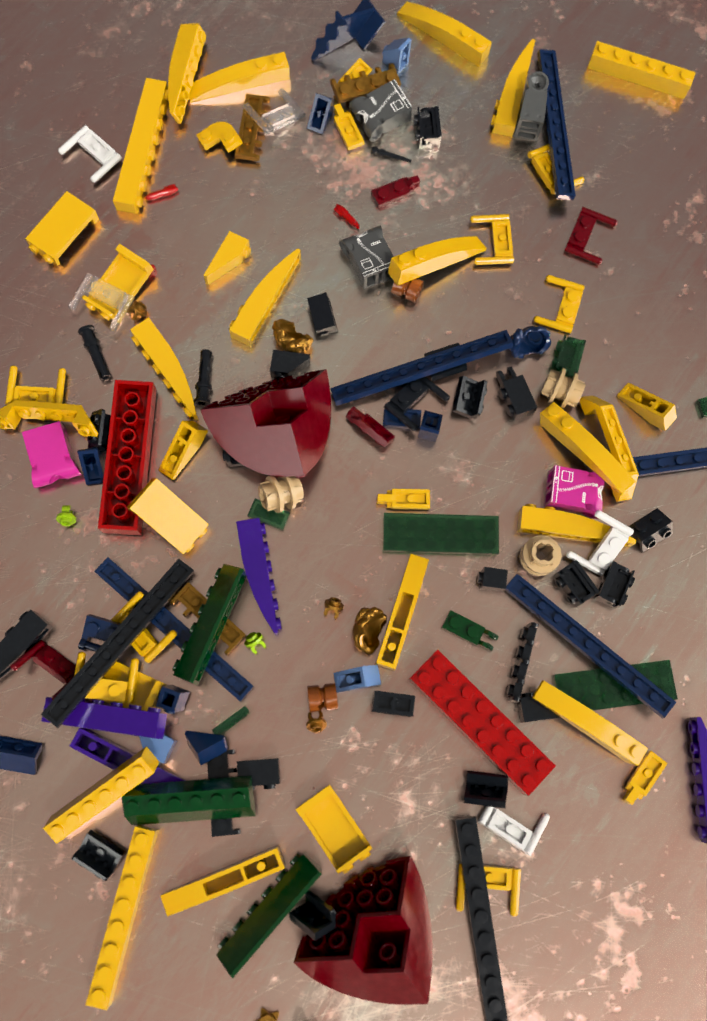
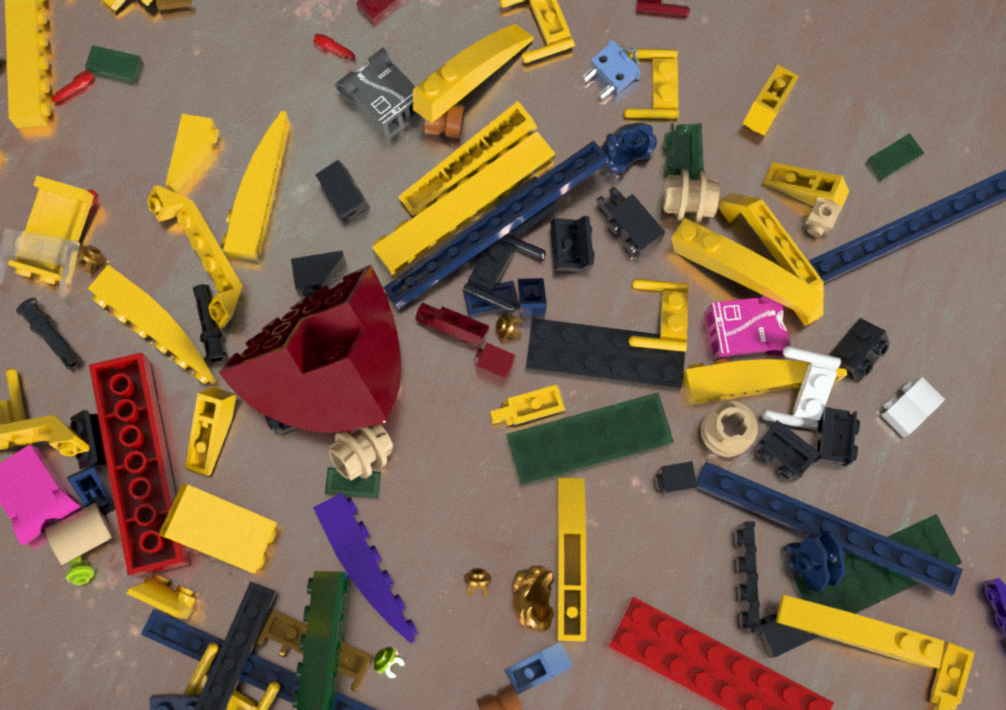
camera: 15 degrees left, 0 degrees up
pearl gold hair [272,319,314,353] -> none
black hinge [371,690,415,717] -> none
dark green hinge [442,610,499,651] -> none
none -> tan brick [45,503,112,565]
none -> clear green tile [85,45,142,82]
none -> yellow slope [126,573,196,620]
none -> yellow slope [147,185,243,329]
none -> yellow brick [372,131,556,278]
none -> yellow slope [398,101,537,217]
none -> dark red brick [473,343,516,384]
none -> pearl gold plate [496,313,523,339]
none -> black plate [526,318,685,390]
none -> medium blue piece [581,40,640,100]
none -> yellow plate [629,278,689,352]
none -> yellow slope [742,65,799,136]
none -> dark blue hinge [786,530,845,592]
none -> tan bracket [802,197,841,237]
none -> white brick [881,377,945,438]

